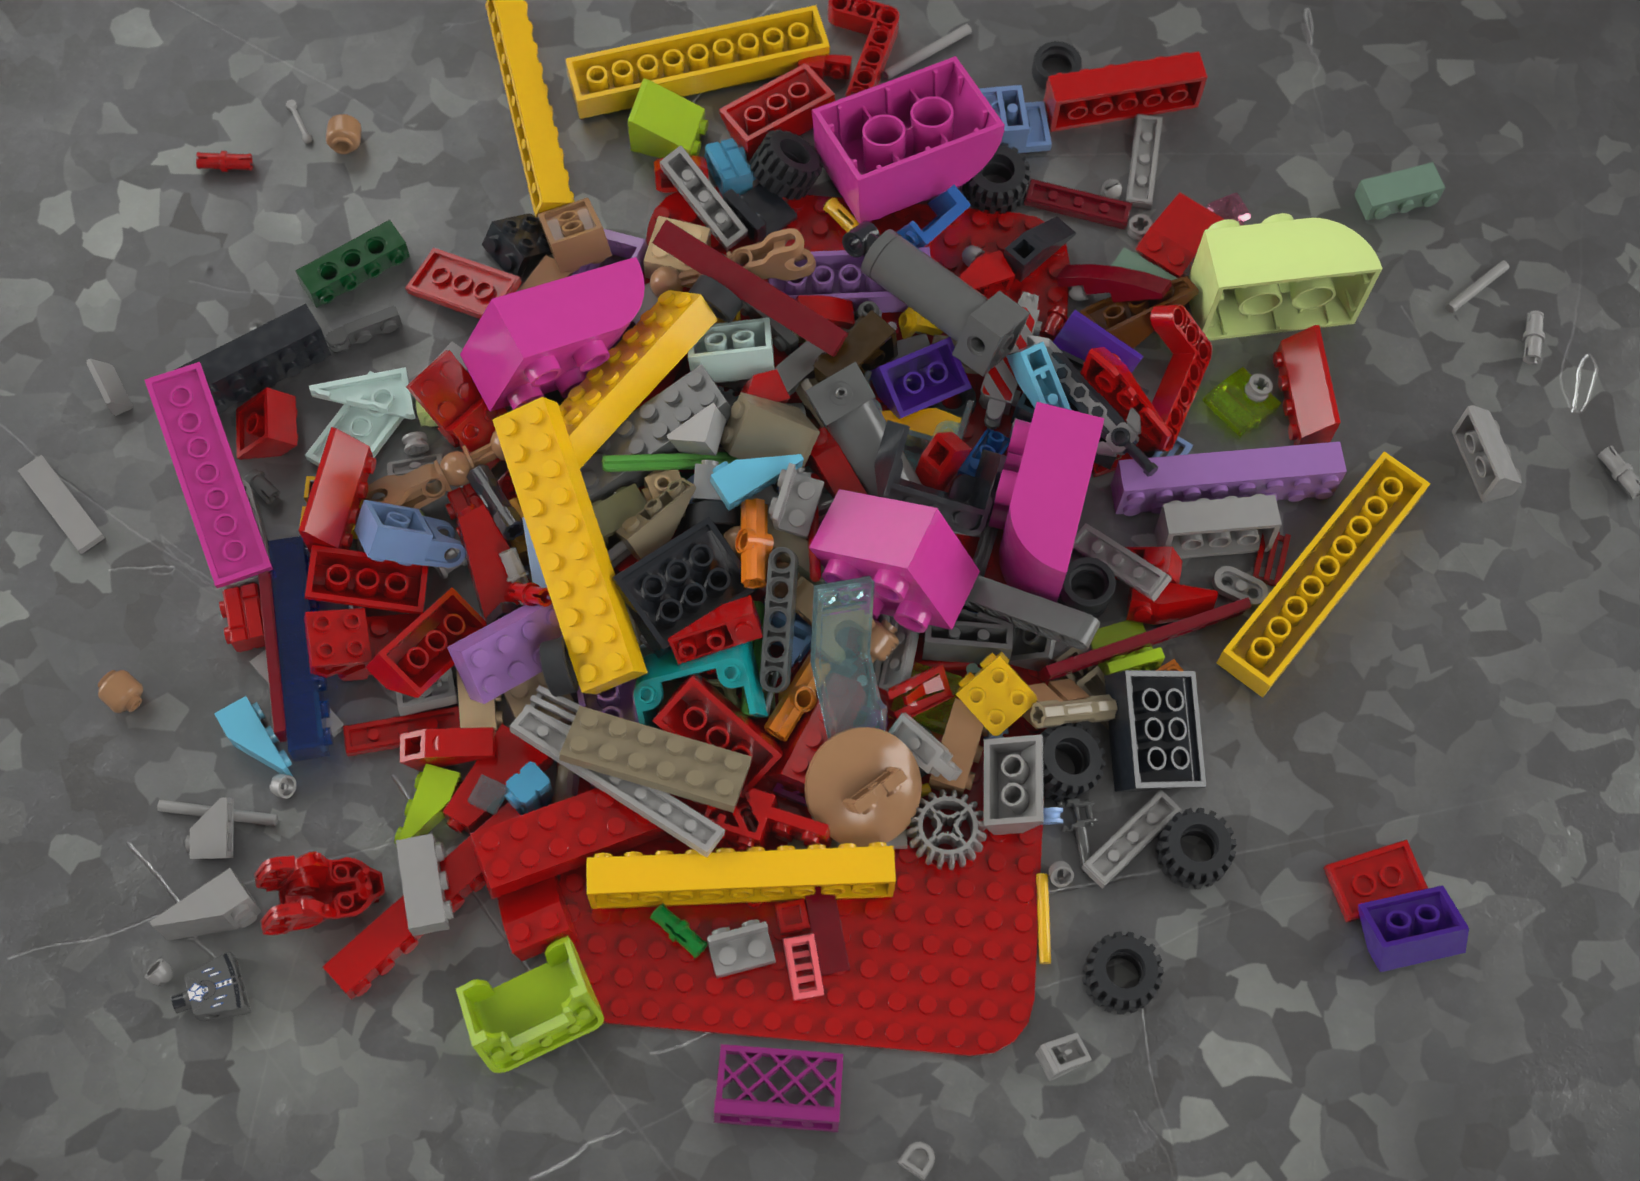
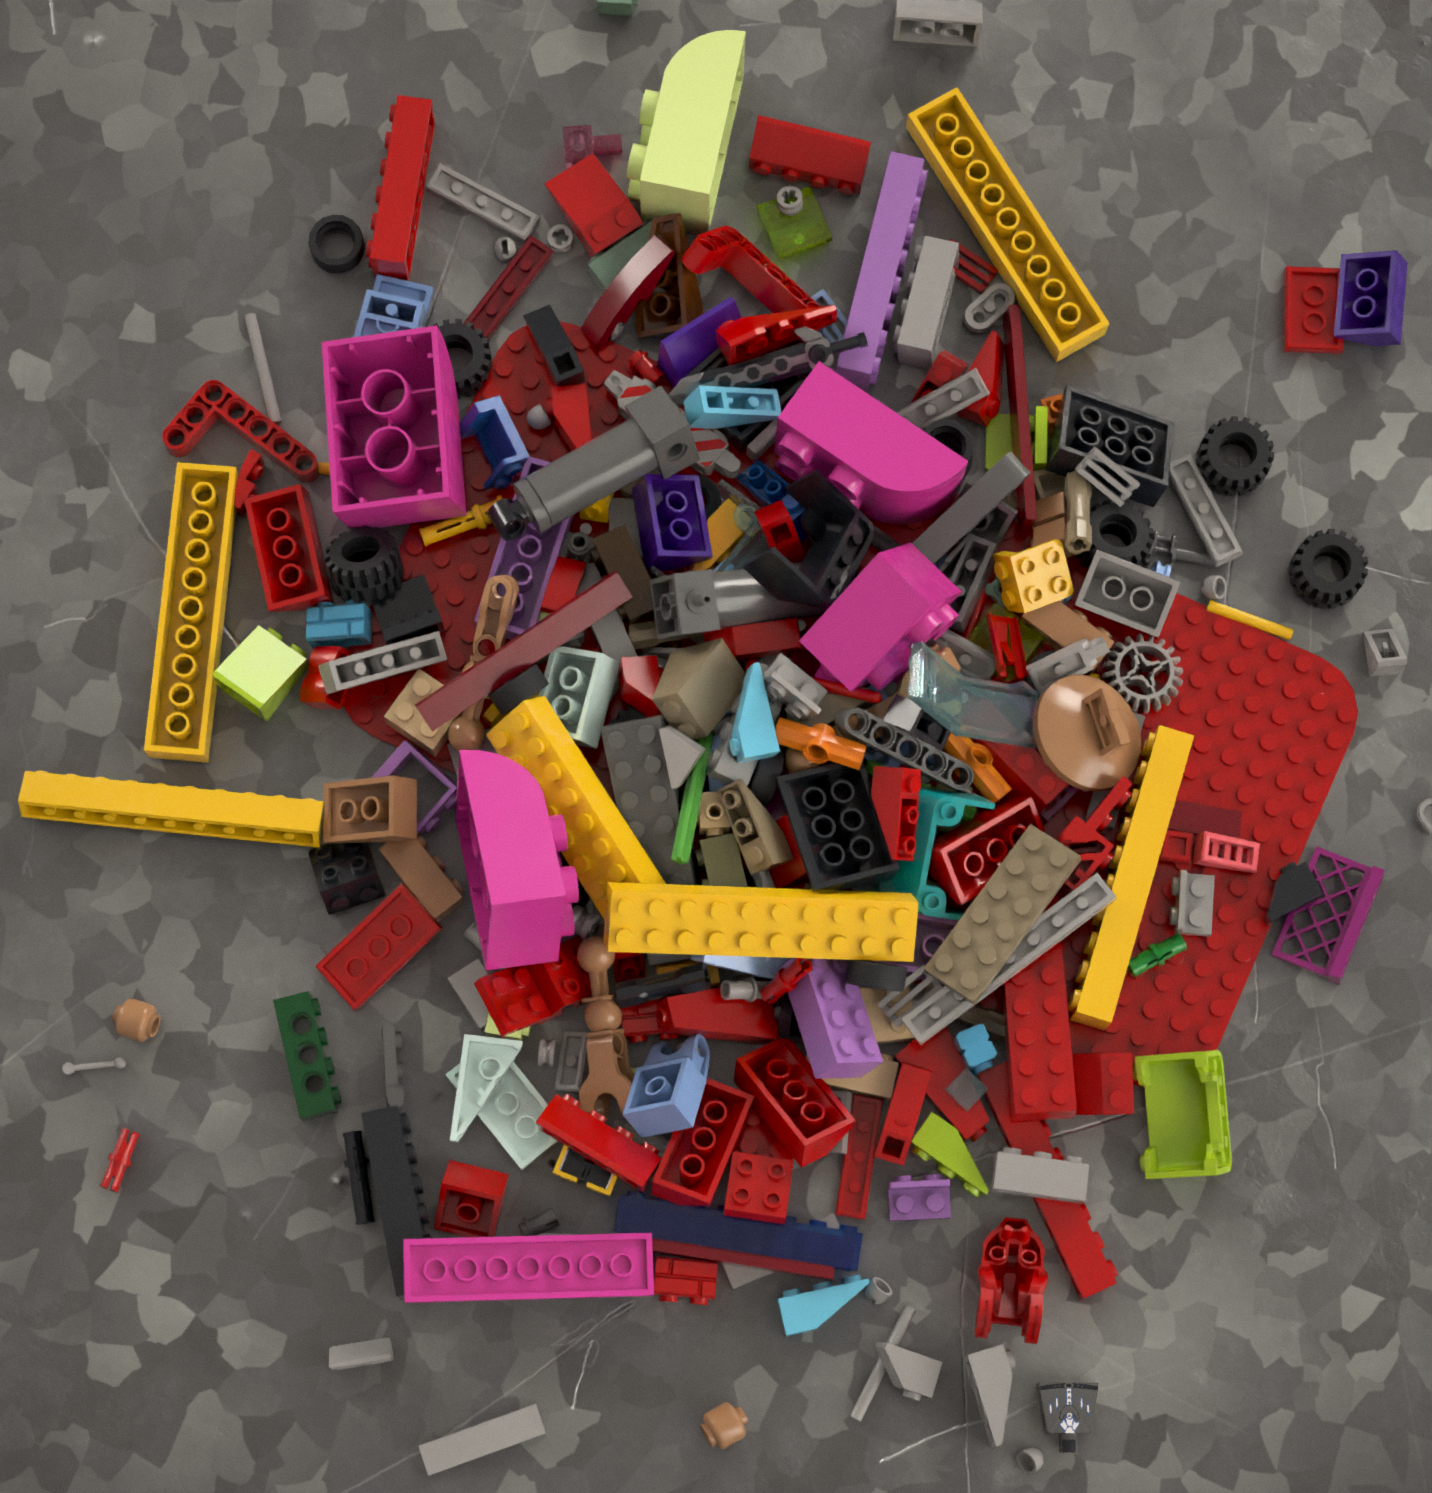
camera: 70 degrees left, 10 degrees up
none -> black slope [884,694,954,751]
none -> medium lavender bracket [887,1174,951,1222]
none -> light grey tile [1075,446,1140,507]
none -> black slope [1263,862,1323,926]

